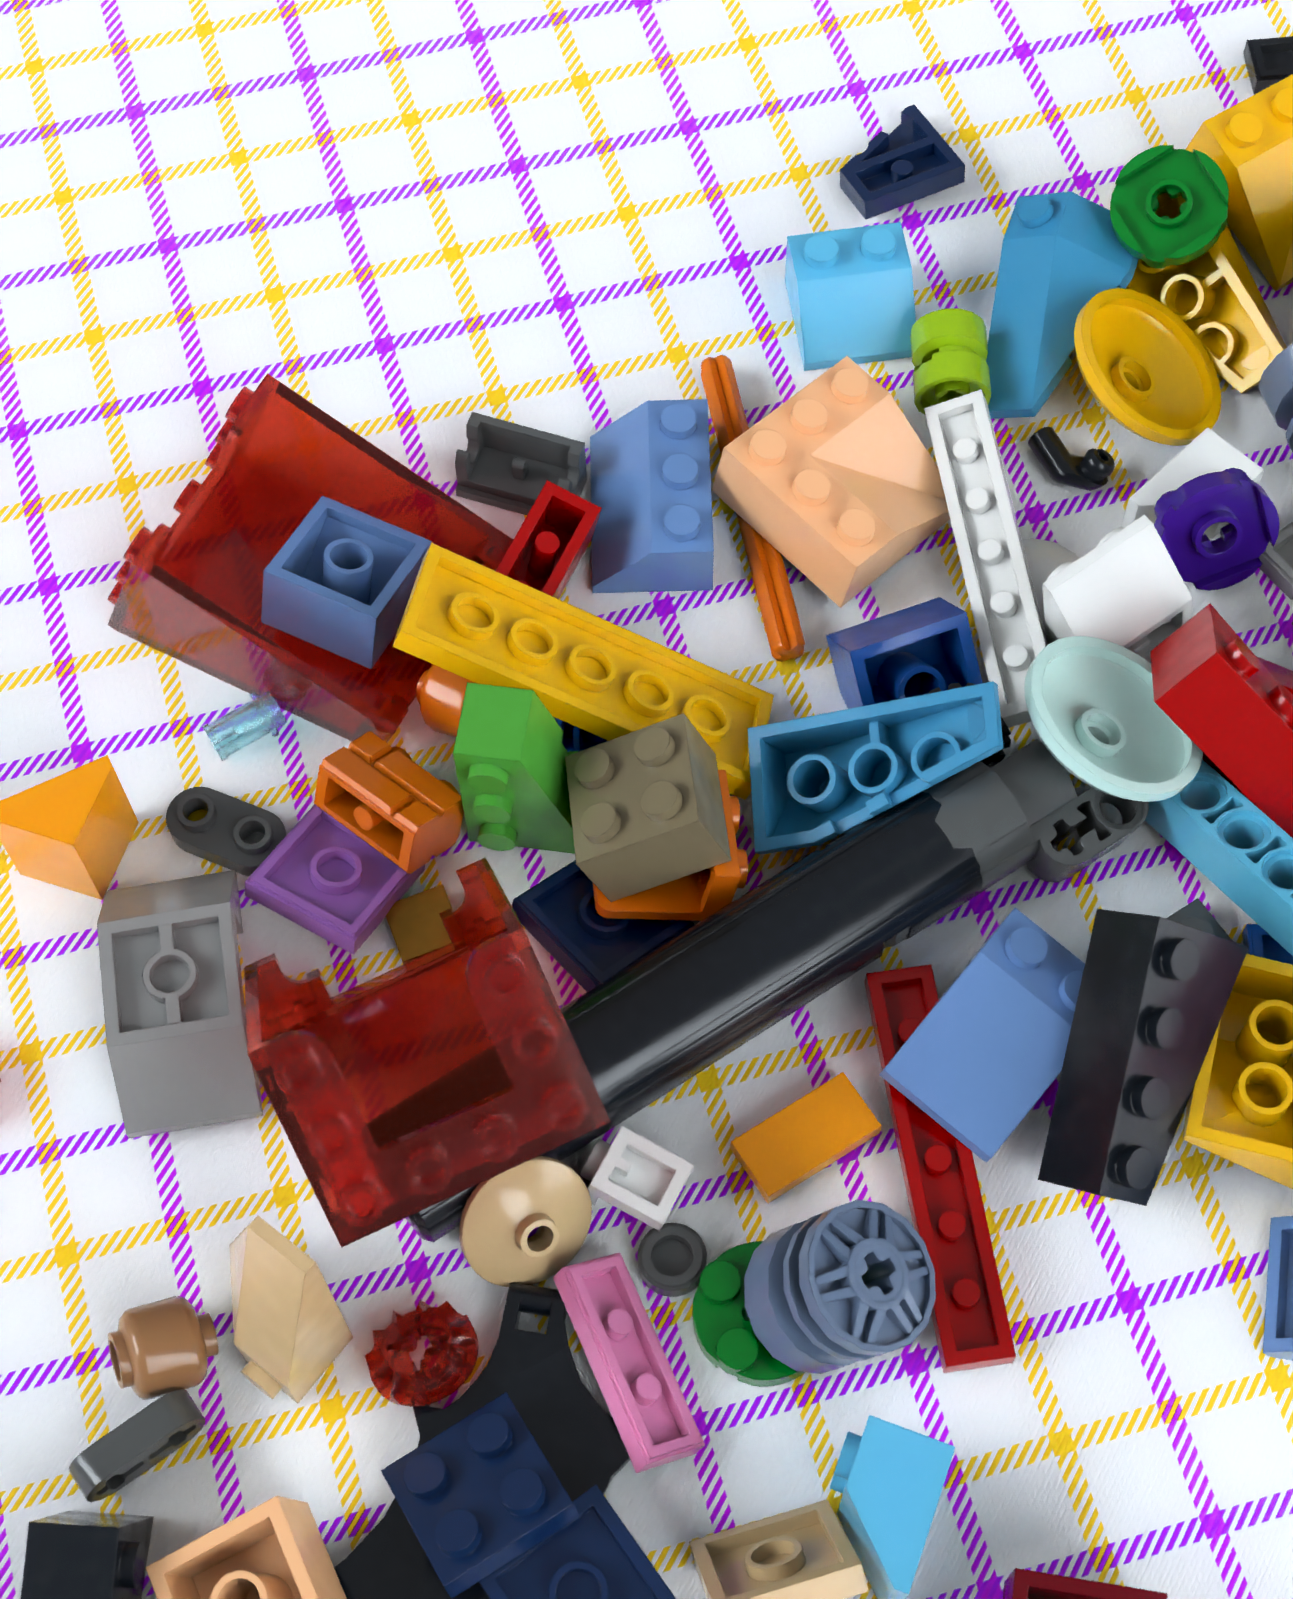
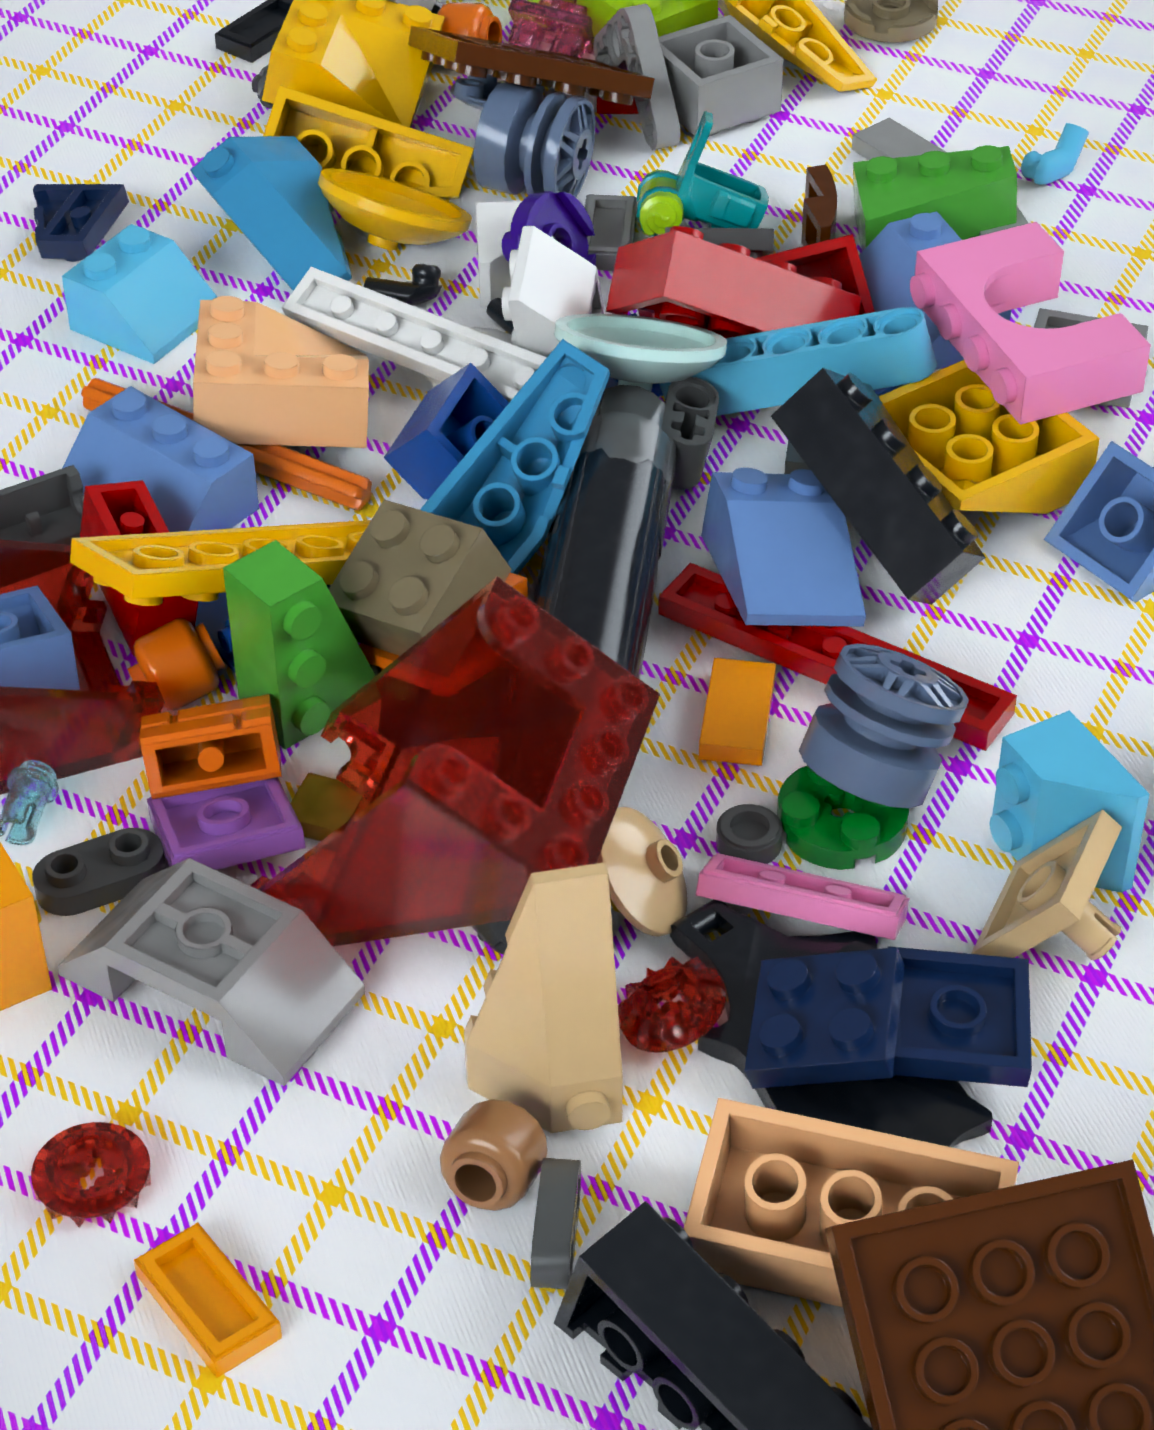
camera: 50 degrees left, 20 degrees down
white bracket [580,1126,694,1231] -> none
lime wheel [910,308,991,415] -> none
green plate [1110,145,1229,268] -> none

